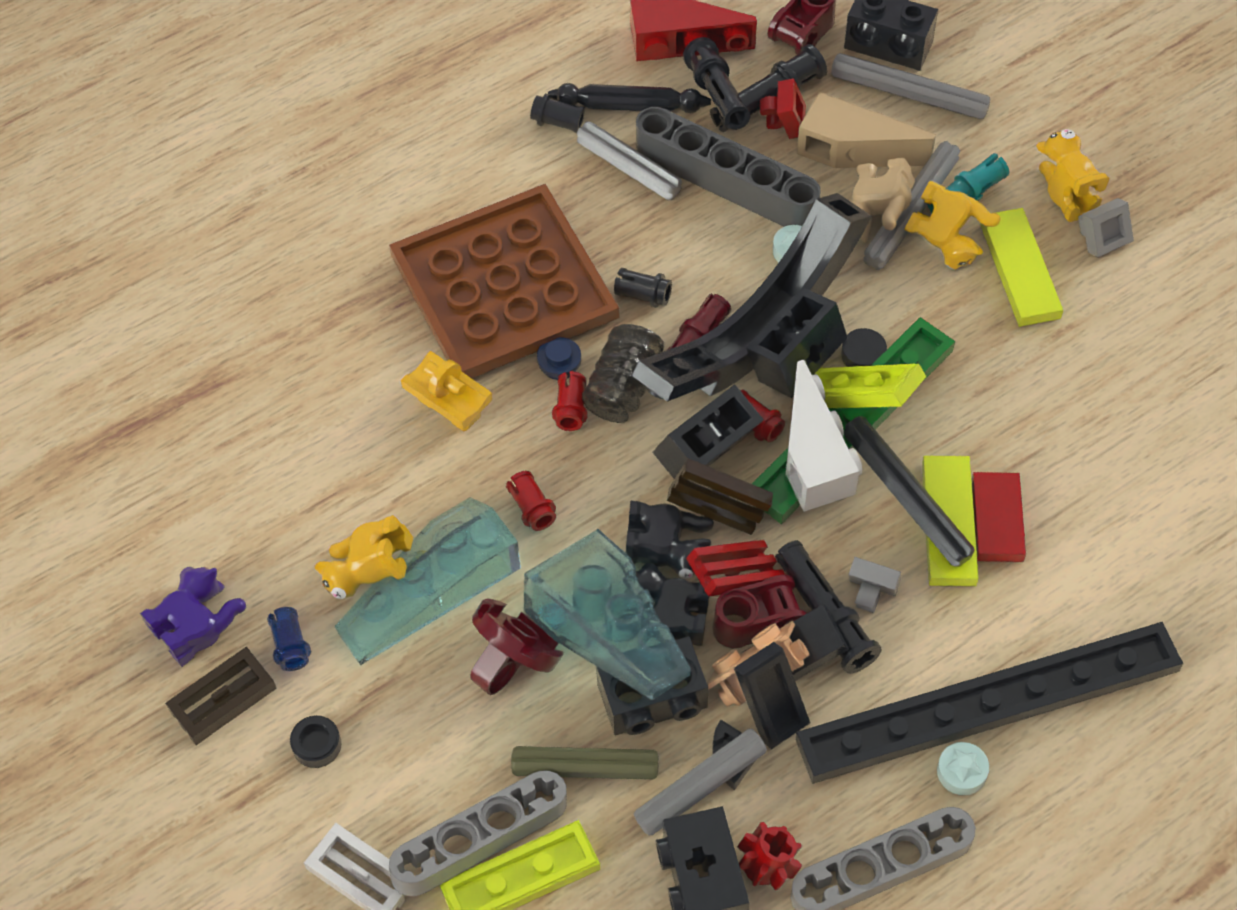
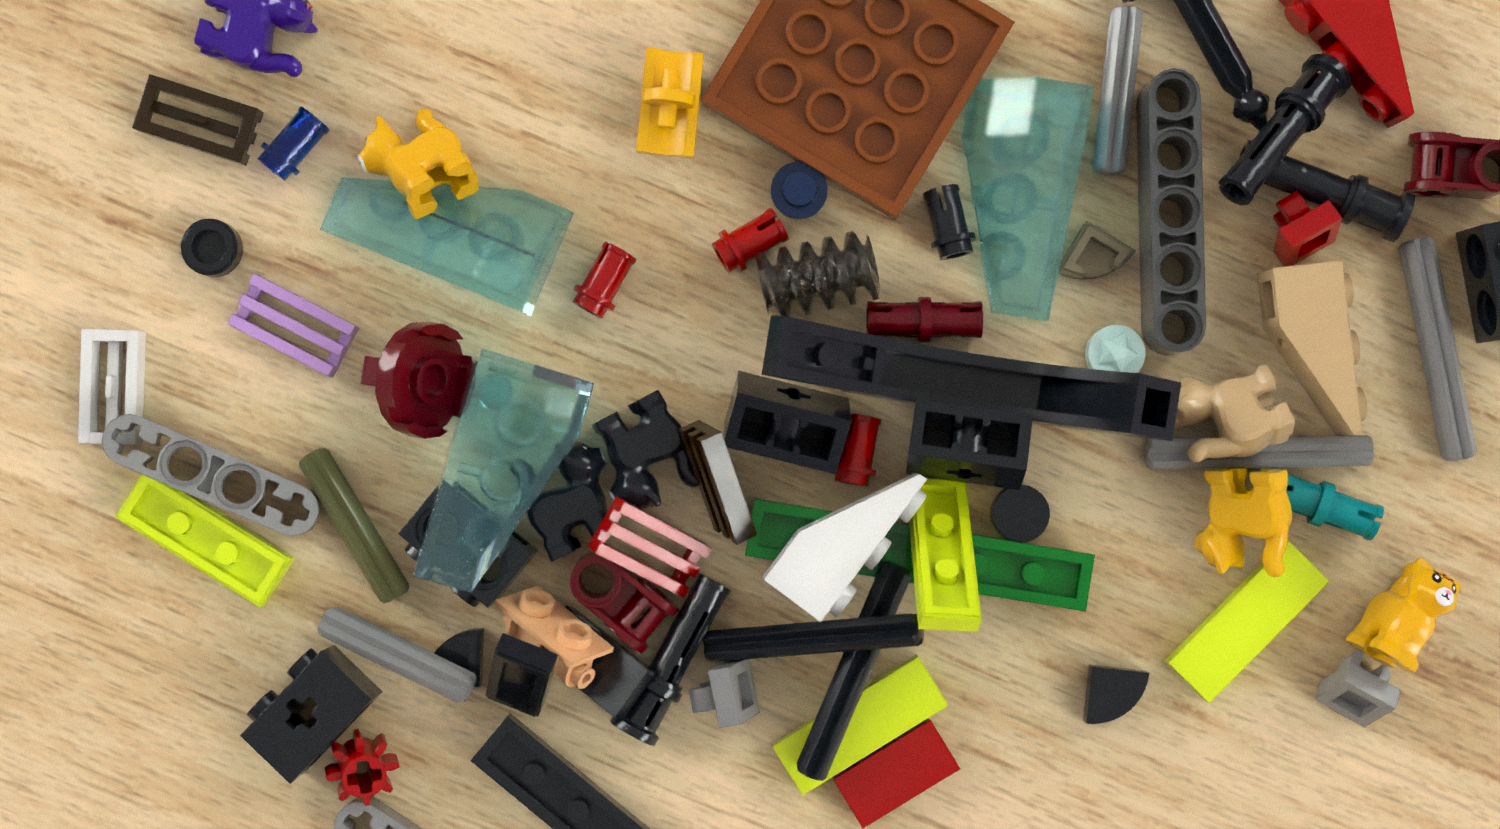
camera: 50 degrees right, 30 degrees up
none -> lavender tile [227,273,359,377]
none -> black axle [703,613,924,662]
none -> clear light blue wedge [961,77,1094,321]
none -> dark tan tile [1055,221,1136,280]
none -> black tile [1083,664,1149,724]

